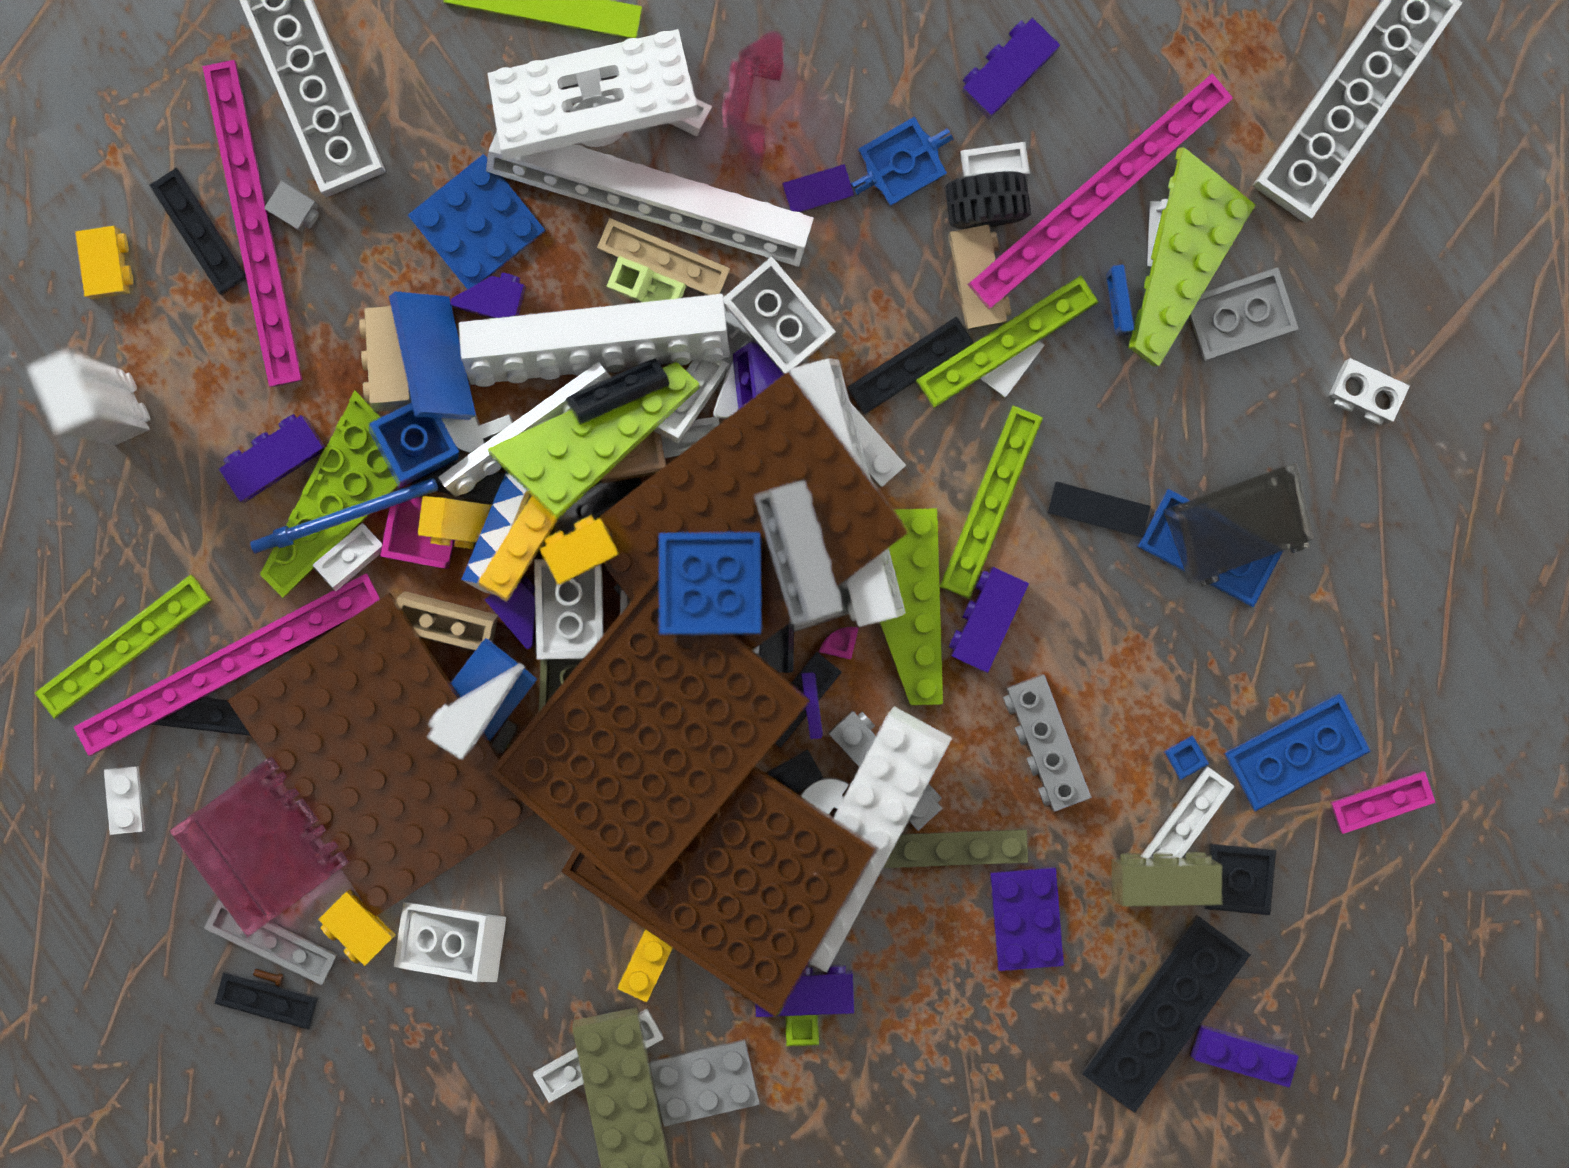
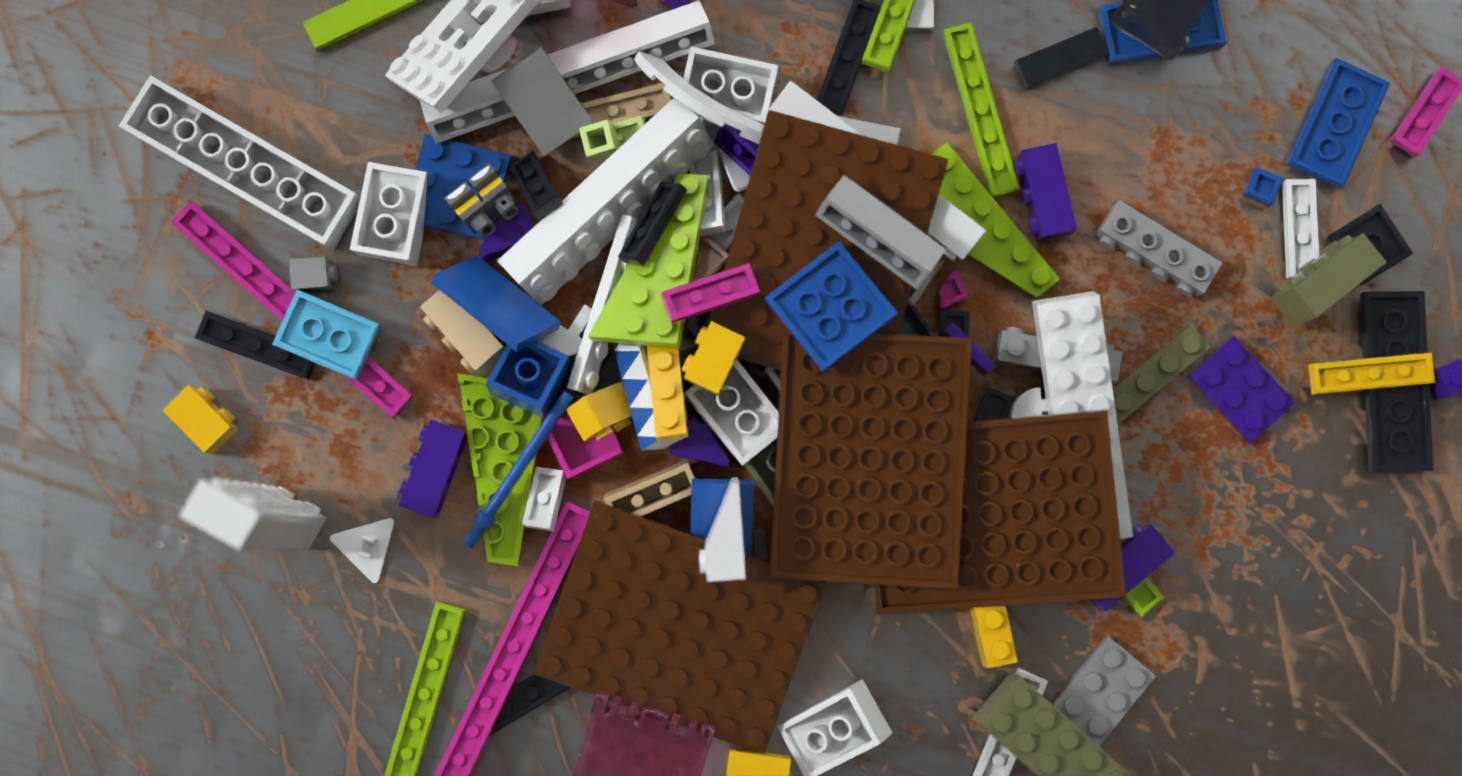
camera: 35 degrees left, 5 degrees down
none -> medium azure tile [272,290,382,380]
none -> white piece [330,518,395,583]
none -> white slope [350,162,428,266]
none -> dark grey hips [444,163,519,238]
none -> light grey tile [491,47,593,156]
none -> black tile [509,151,563,220]
none -> white tile [634,50,765,144]
none -> dark pink plate [661,263,760,324]
none -> yellow tile [1308,353,1436,395]

